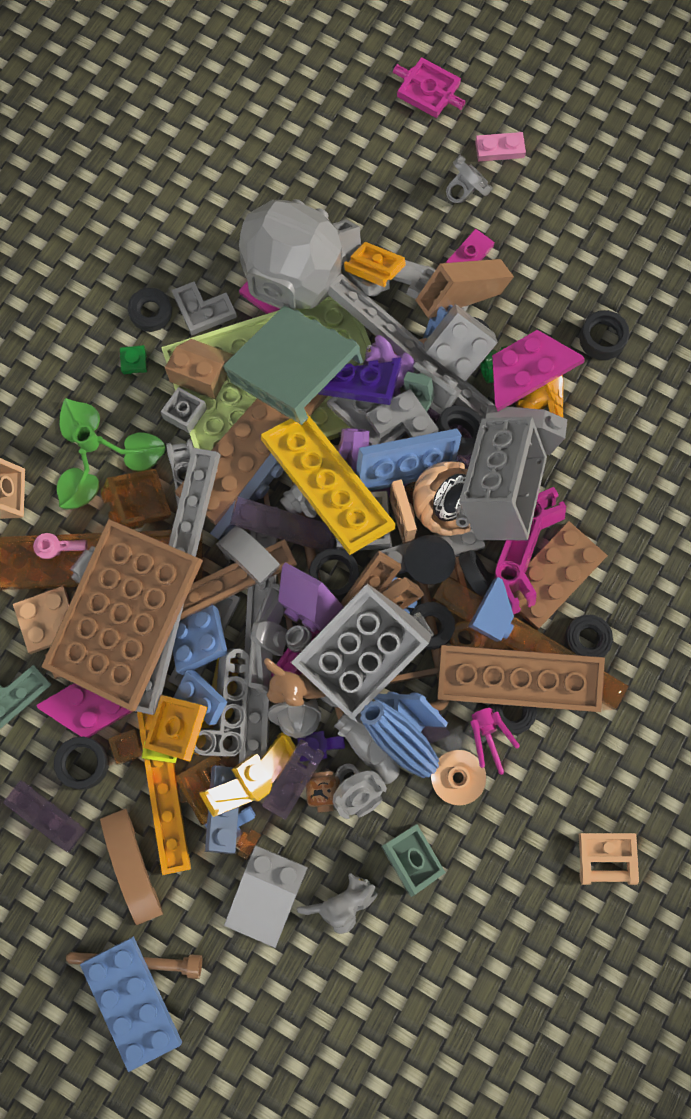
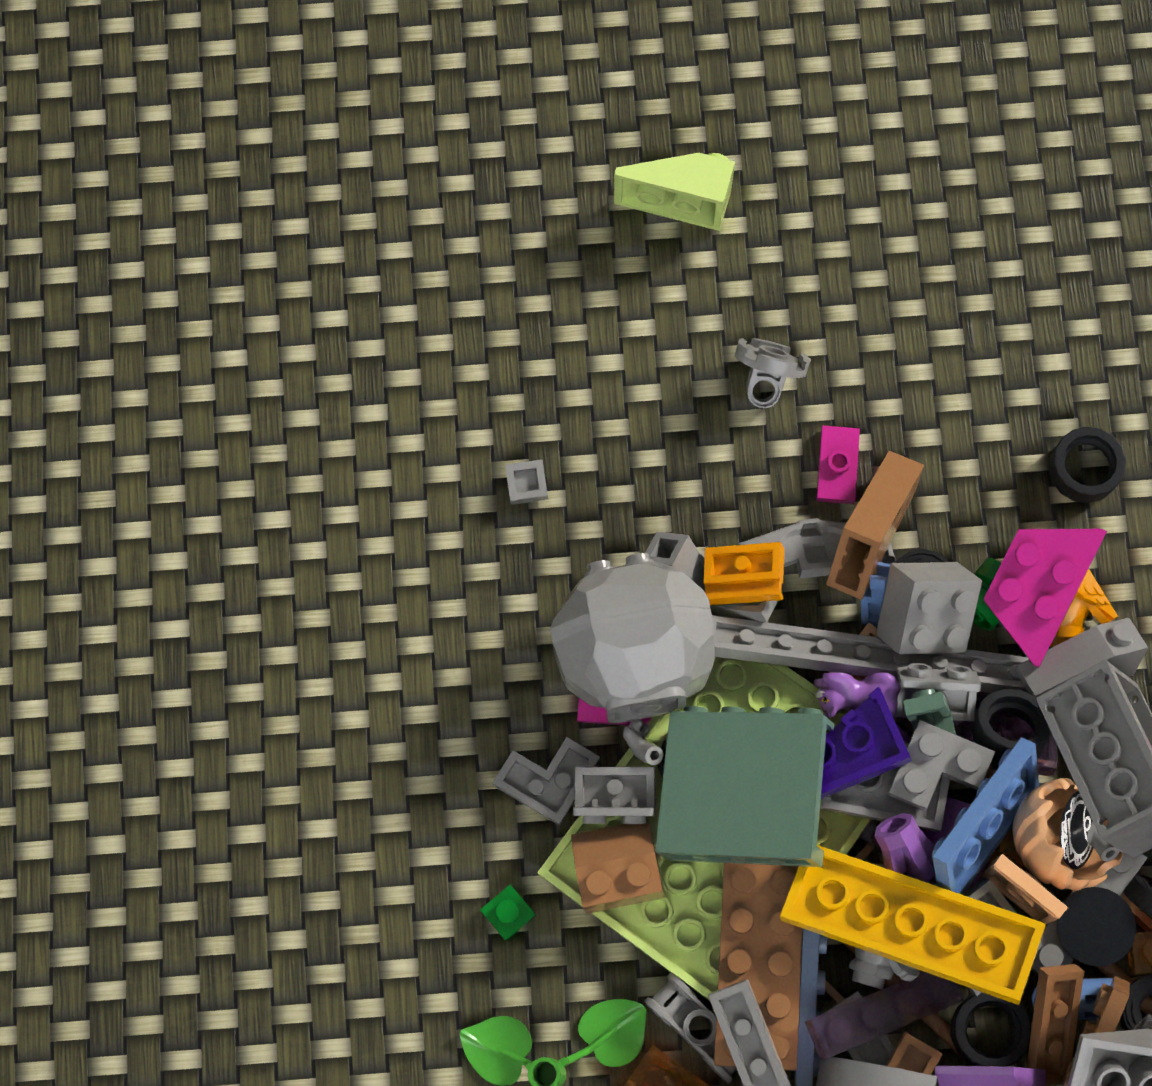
camera: 30 degrees left, 0 degrees up
black tyre [128,288,172,332] -> none
light grey piece [161,387,207,434] -> none
dark pink plate [393,57,465,118] -> none
bright pink plate [475,132,526,162] -> none
none -> light grey plate [505,460,548,505]
none -> light grey bracket [573,767,655,824]
none -> yellowish green slope [614,153,735,231]
none -> light grey arm [623,719,664,765]

